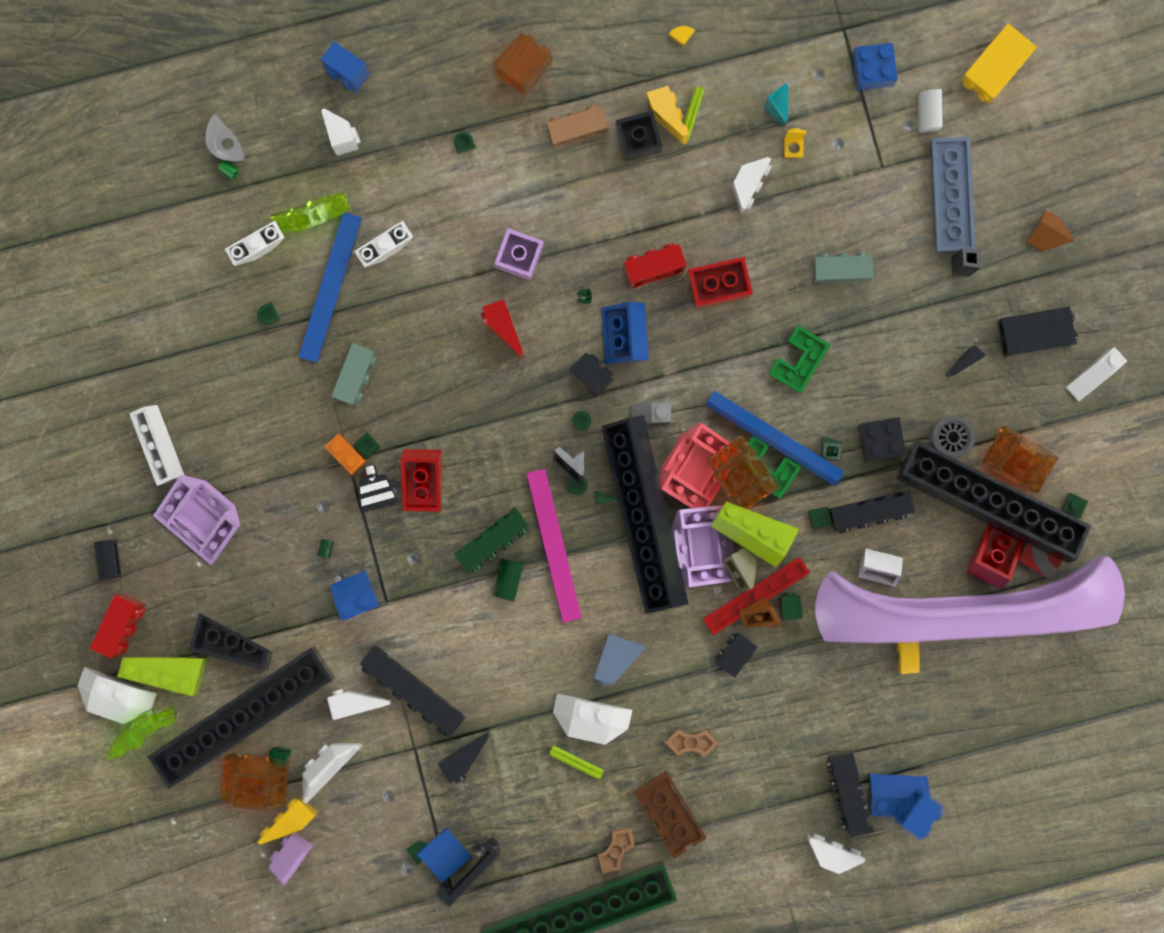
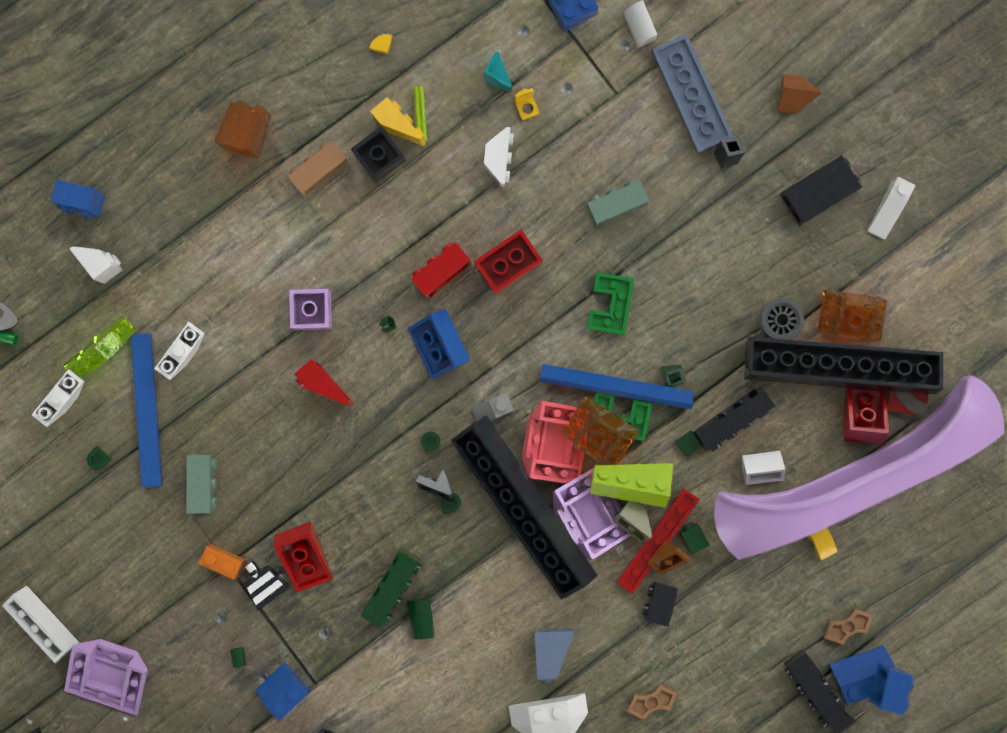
camera: 15 degrees left, 0 degrees up
dark green tile [353,432,380,459] -> none
dark green tile [454,132,476,154] -> none
dark pink tile [527,469,582,623] -> none
black brick [570,352,614,397] -> none
dark green slope [594,491,615,504] -> none
black brick [858,417,906,463] -> none
black slope [946,345,986,377] -> none
dark green plate [1061,493,1088,519] -> none
none -> medium nougat tile [823,608,873,645]

